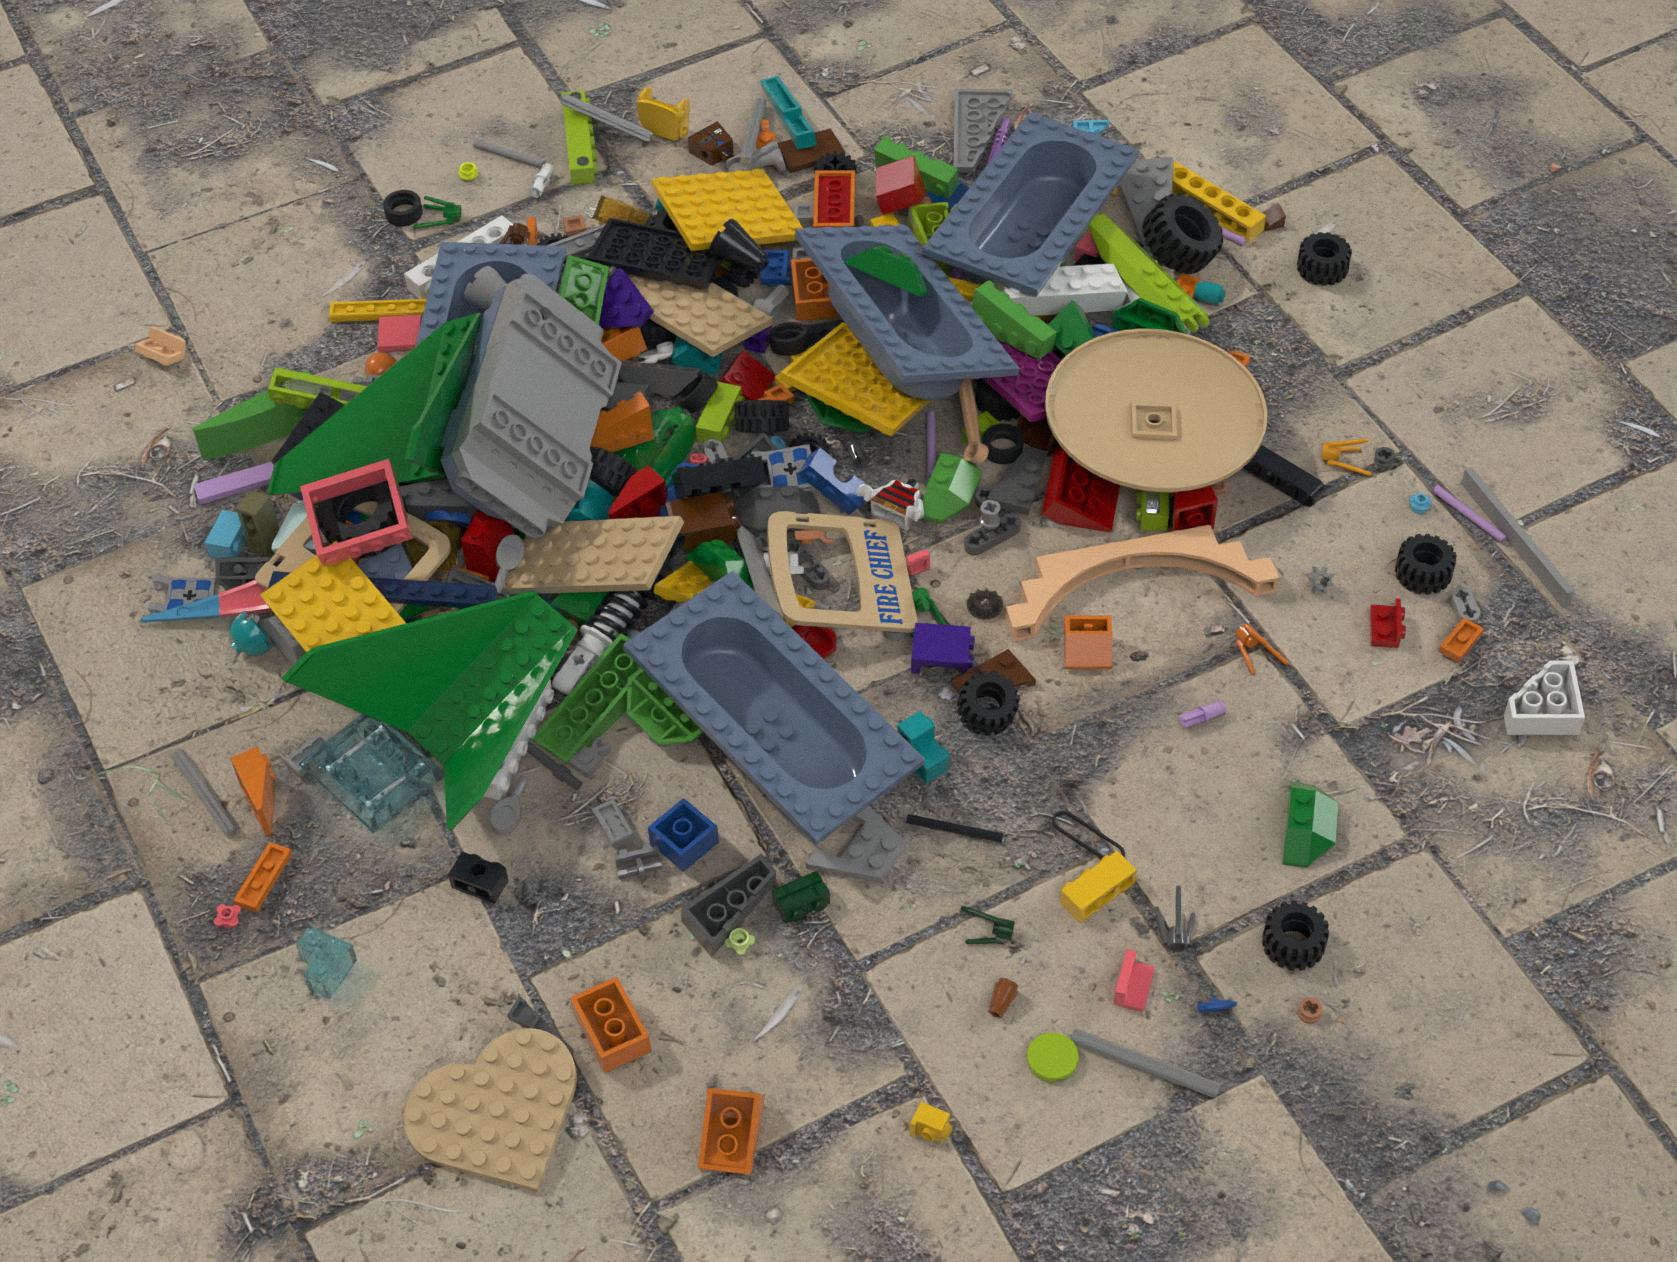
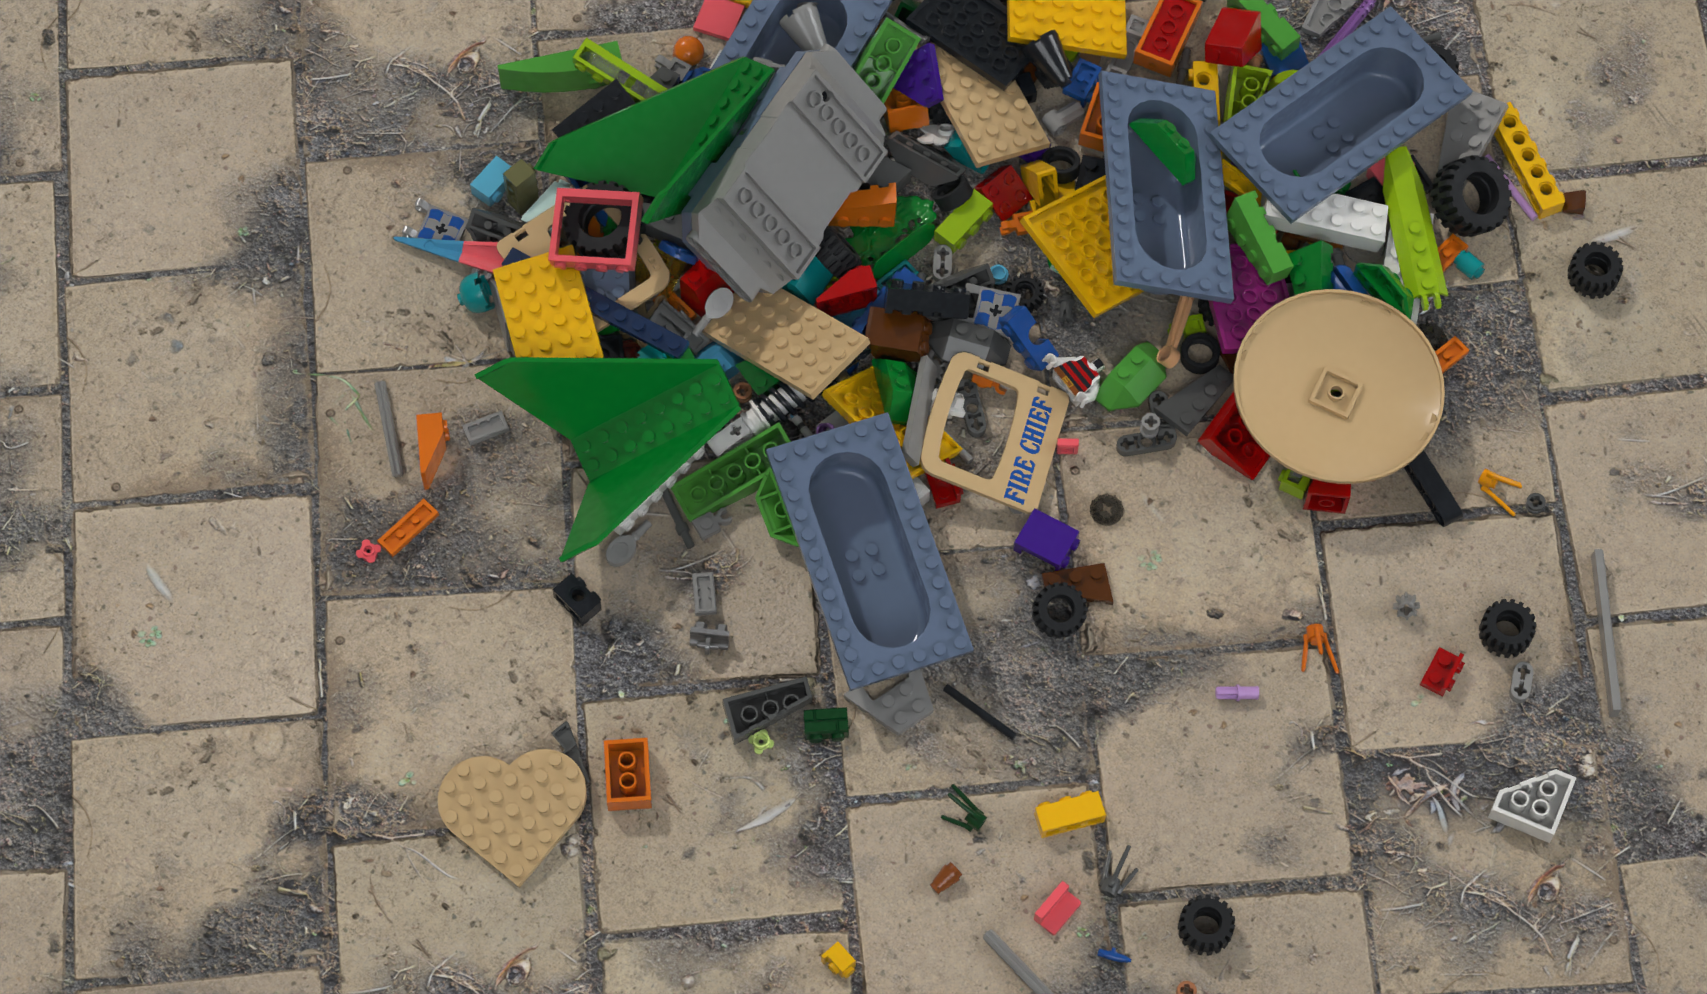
camera: 20 degrees right, 15 degrees up
lavender tile [193,462,274,505] -> none
clear light blue brick [296,926,357,1000] -> none
clear light blue piece [299,714,444,834] -> none
blue brick [648,798,719,872] -> none
coral plate [687,453,708,465] -> none
orange slope [698,1088,765,1175] -> none
black tyre [735,400,789,433] -> none
teal brick [897,711,950,784] -> none
green plant [910,588,946,637] -> none
lavender bar [927,411,936,480] -> none
light nougat arch [1005,525,1279,642] -> none
lime tile [1027,1032,1079,1082] -> none
black piece [1052,811,1125,859] -> none
orange slope [1063,615,1112,669] -> none
medium azure tile [1073,120,1109,136] -> none
green wedge [1282,782,1339,868] -> none
medium azure plate [1409,493,1432,514] -> none
lavender bar [1433,485,1507,543] -> none
orange plate [1439,618,1484,663] -> none
none -> yellow slope [1020,160,1059,208]

